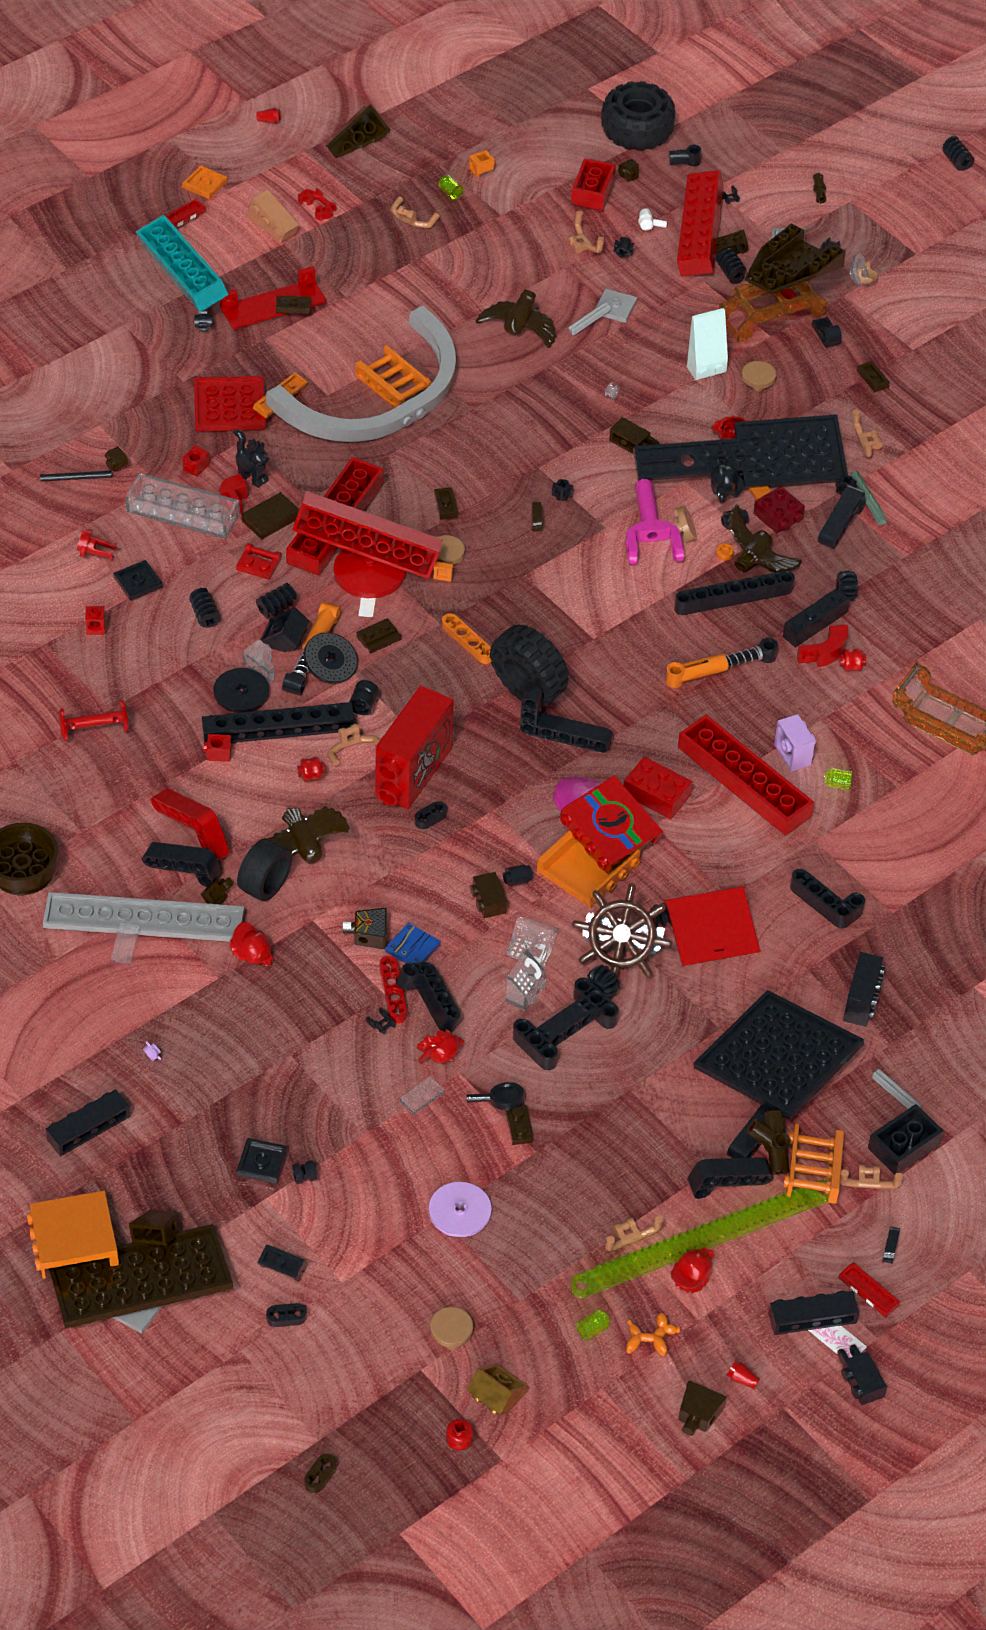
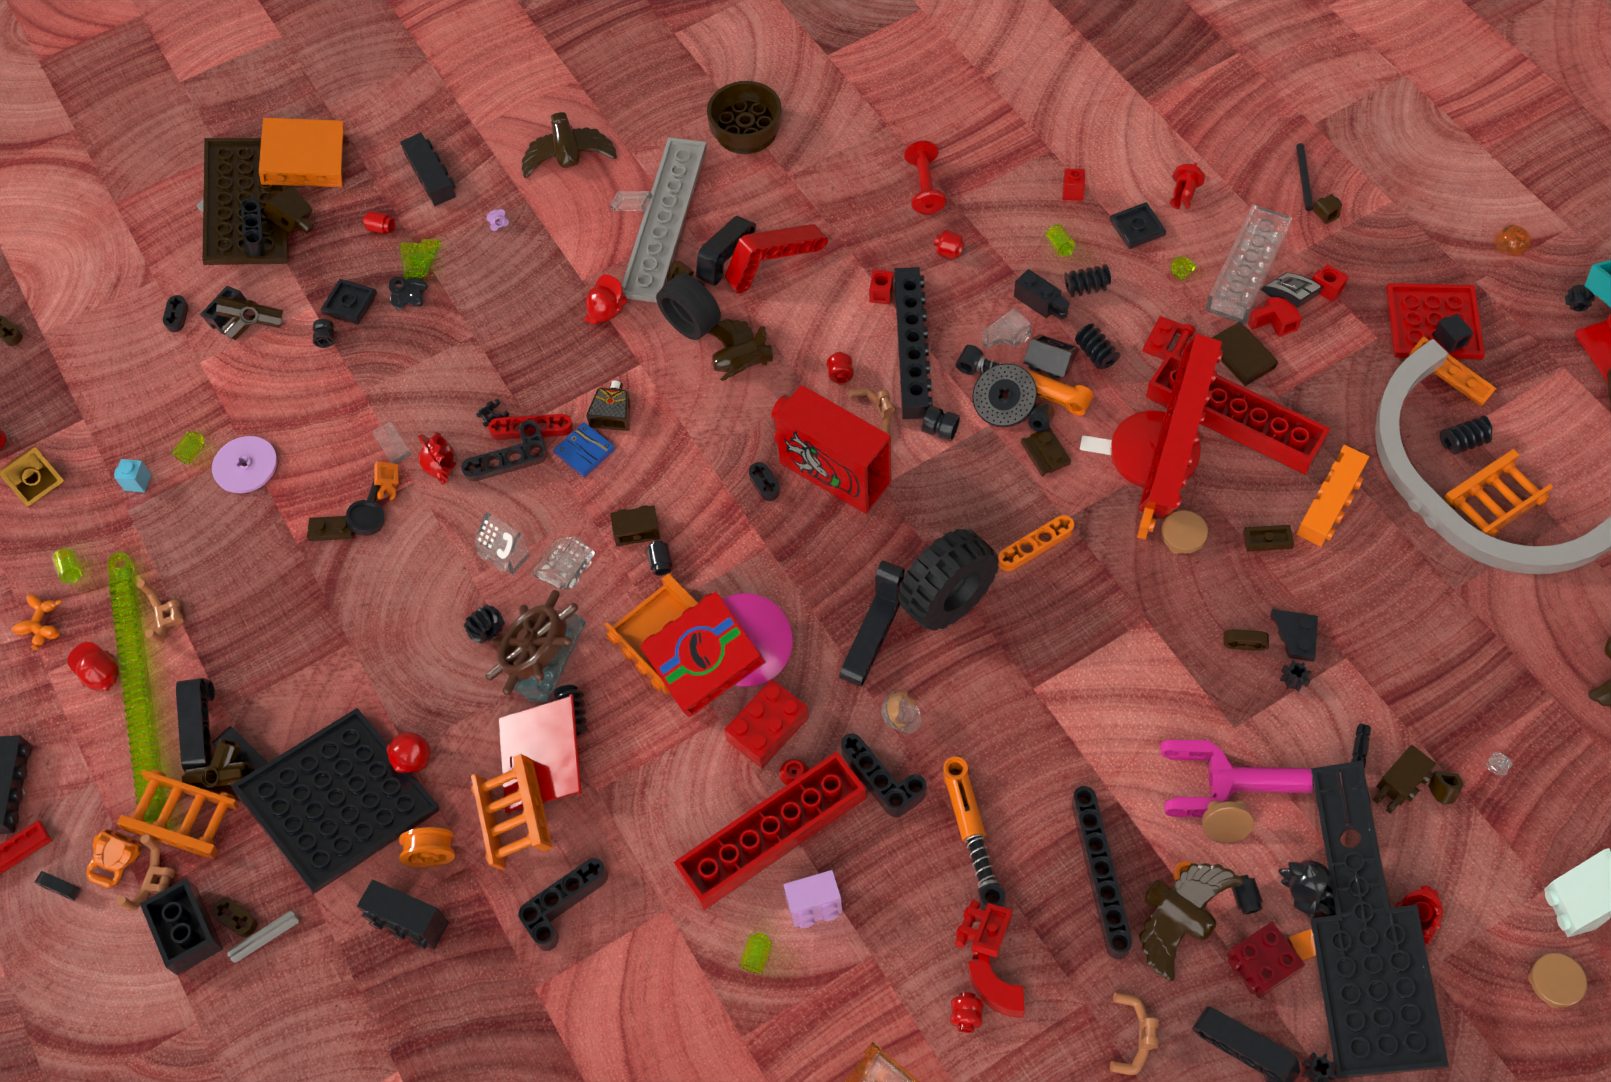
camera: 105 degrees right, 10 degrees up
black piece [213,668,269,713] -> none
black animal [233,429,269,488] -> none
medium nougat tile [430,1307,473,1350] -> none
black beam [513,978,619,1071] -> none
black brick [783,588,849,648] -> none
black gear [835,571,858,601] -> none
none -> orange piece [86,829,141,888]
none -> medium azure brick [114,459,151,493]
none -> clear neon green brick [171,431,205,465]
none -> dark brown beam [212,899,257,937]
none -> dark brown piece [215,296,283,340]
none -> black beam [241,198,264,257]
none -> red brick [363,211,395,234]
none -> orange plate [374,461,399,501]
none -> red hair [387,732,431,773]
none -> black plate [389,277,428,311]
none -> clear neon green slope [399,239,441,279]
none -> orange wheel [399,827,455,868]
none -> orange fence [471,753,553,870]
none -> dark brown animal [521,112,617,178]
none -> red plate [779,759,809,785]
none -> black beam [841,733,927,817]
none -> clear piece [881,690,921,735]
none -> red head [933,230,965,260]
none -> red plate [955,900,1013,958]
none -> black hinge [1014,269,1070,320]
none -> black brick [1028,402,1054,432]
none -> clear neon green brick [1045,224,1075,256]
none -> nougat piece [1110,992,1159,1075]
none -> clear neon green tile [1170,257,1196,281]
none -> slope [1261,272,1324,308]
none -> black wing [1270,609,1318,662]
none -> orange wedge [1296,445,1370,547]
none -> black axle [1351,724,1371,768]
none -> dark brown plate [1428,771,1463,804]
none -> black brick [1434,314,1474,353]
none -> black piece [1439,415,1492,455]
none -> clear orange hair [1495,225,1531,256]

